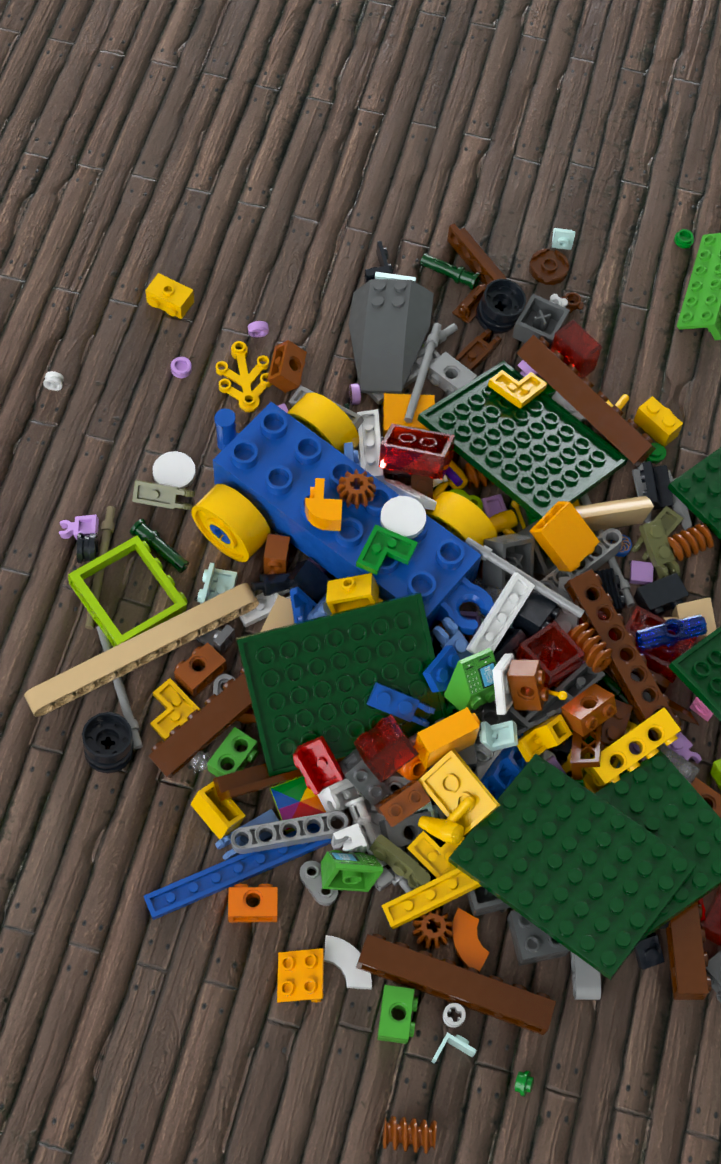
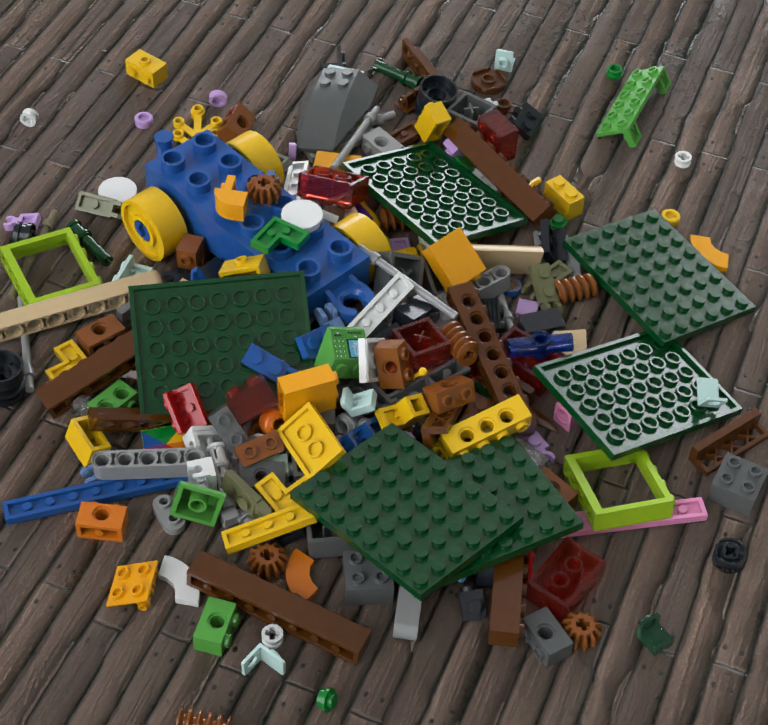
camera: 10 degrees right, 15 degrees down
yellow piece [418,796,474,844] -> none
yellow plate [488,370,547,409] -> none
none -> yellow brick [415,101,452,143]
none -> black bracket [504,101,542,141]

